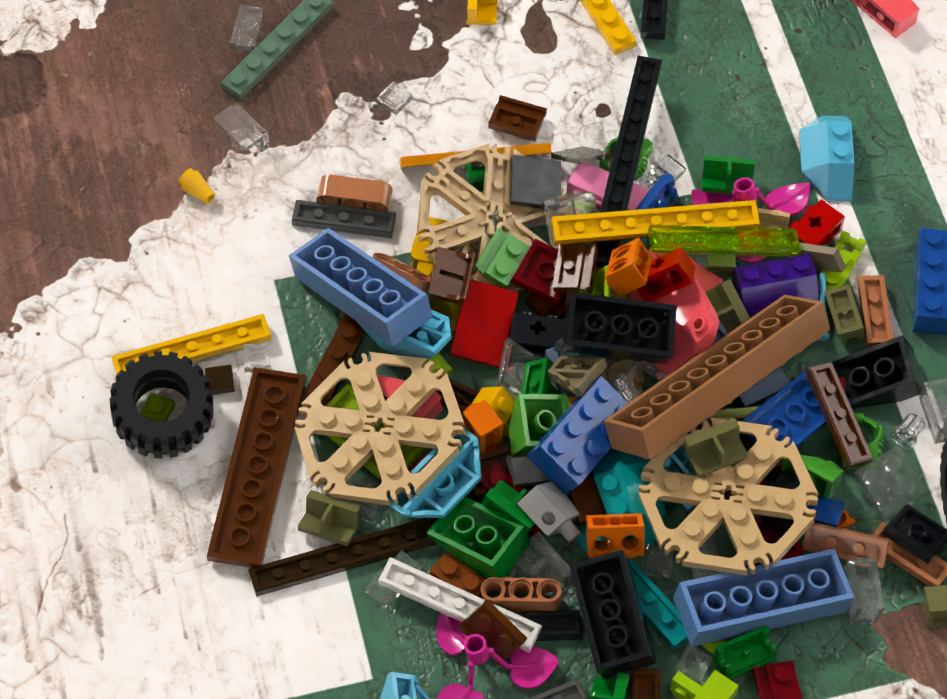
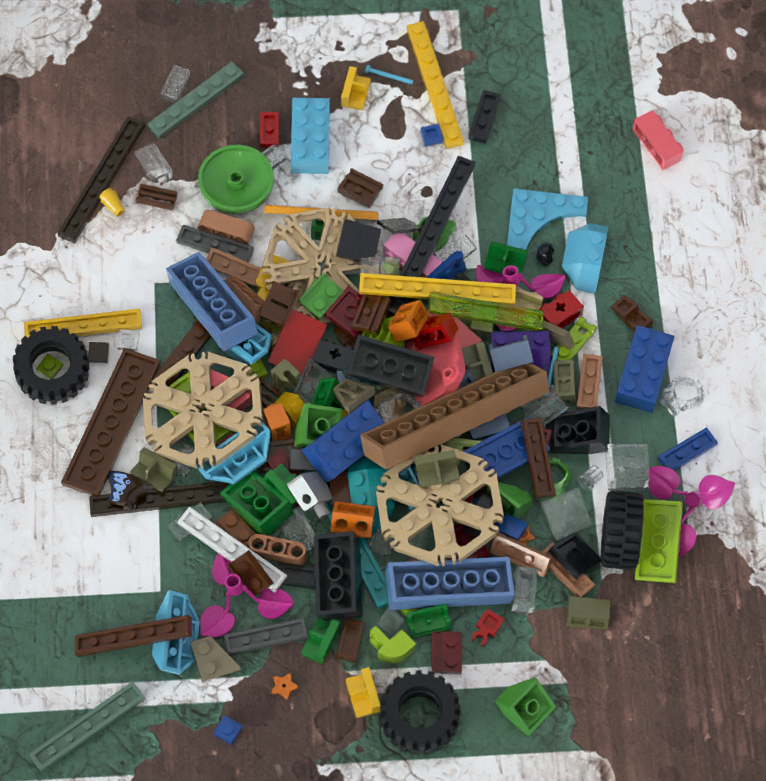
camera: 10 degrees right, 5 degrees up
none -> dark brown tile [57,116,145,244]
none -> dark brown arm [108,470,147,513]
none -> reddish brown tile [136,184,178,211]
none -> bright green dish [198,145,274,214]
none -> nougat plate [206,247,262,287]
none -> red plate [260,112,279,148]
none -> olive hinge [271,359,301,394]
none -> medium azure brick [291,98,330,174]
none -> blue plate [420,124,443,147]
none -> red plate [472,609,504,648]
none -> sand blue panel [489,335,533,372]
none -> medium azure plate [507,189,588,250]
none -> clear panel [522,385,569,426]
none -> black plate [536,242,554,266]
none -> reddish brown slope [611,295,653,332]

